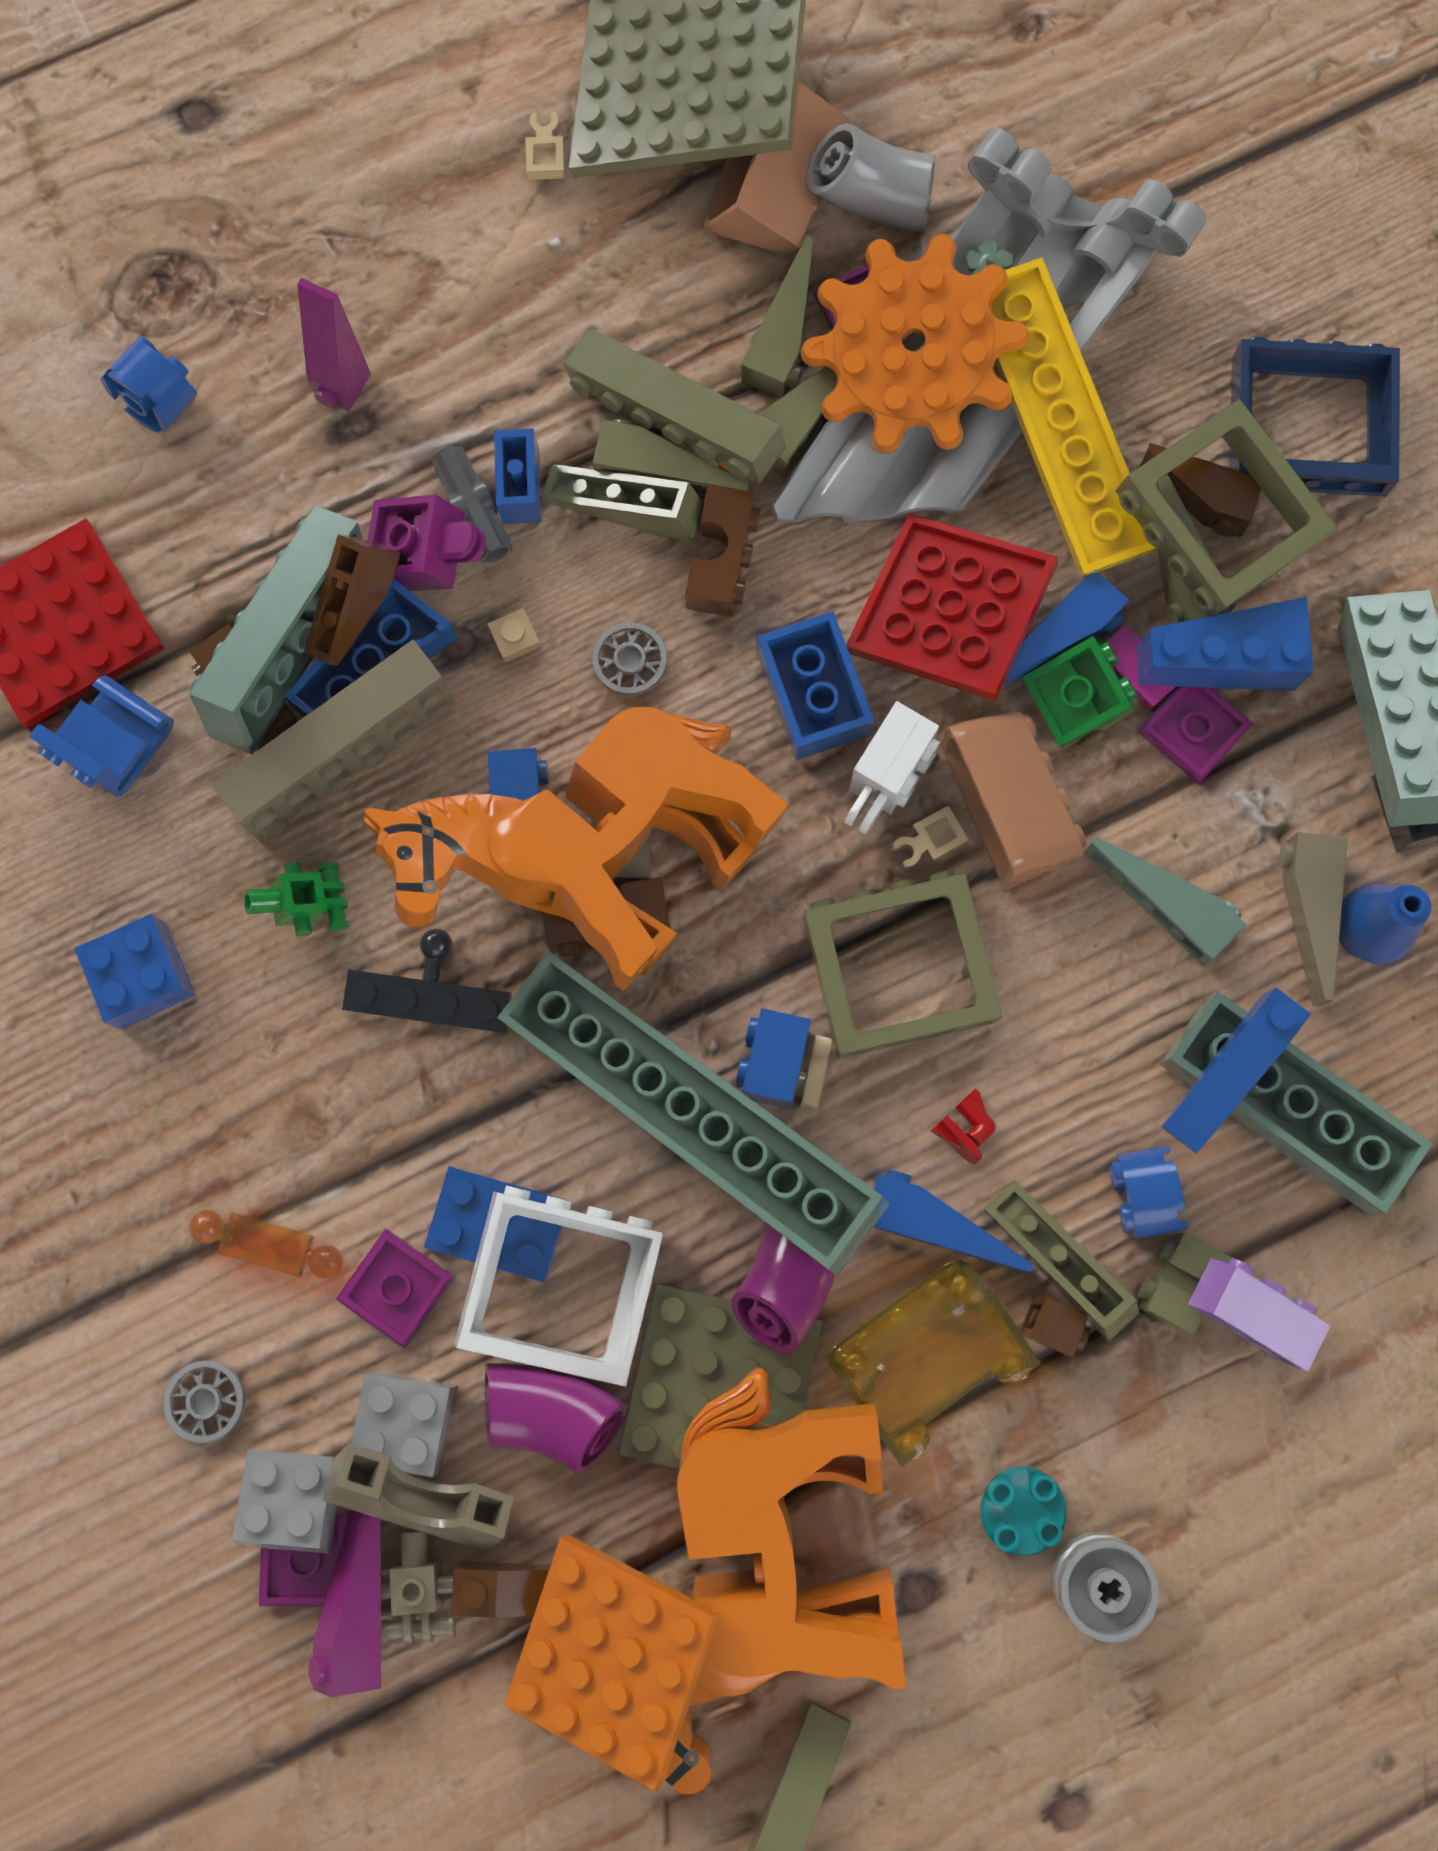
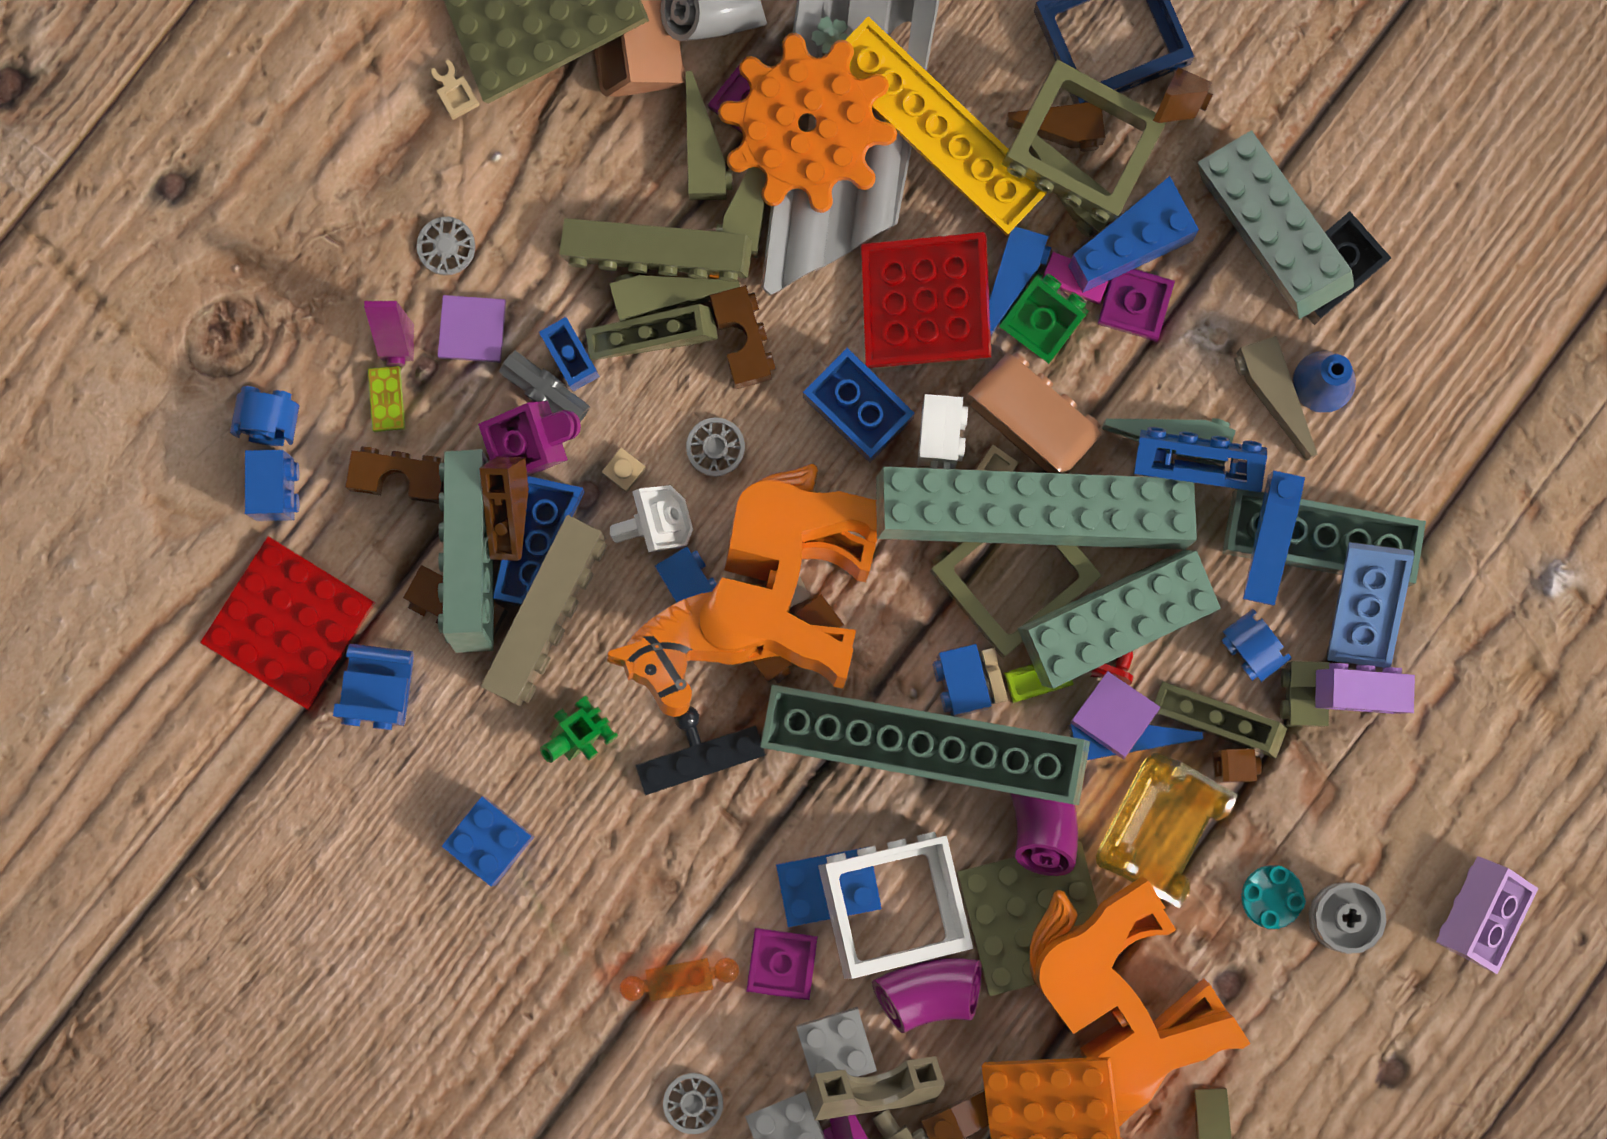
camera: 30 degrees left, 5 degrees up
none -> blue brick [245,450,300,521]
none -> reddish brown arch [345,446,444,504]
none -> lime tile [368,366,405,432]
none -> light grey wheel [417,217,475,275]
none -> medium lavender tile [438,295,506,363]
none -> white piece [610,485,693,552]
none -> sand green brick [876,467,1197,550]
none -> lime tile [1004,664,1074,703]
none -> sand green brick [1018,550,1221,688]
none -> medium lavender tile [1071,671,1161,760]
none -> blue brick [1134,427,1267,492]
none -> reddish brown slope [1153,67,1213,123]
none -> medium blue plate [1327,542,1414,668]
none -> lavender slope [1436,856,1538,974]

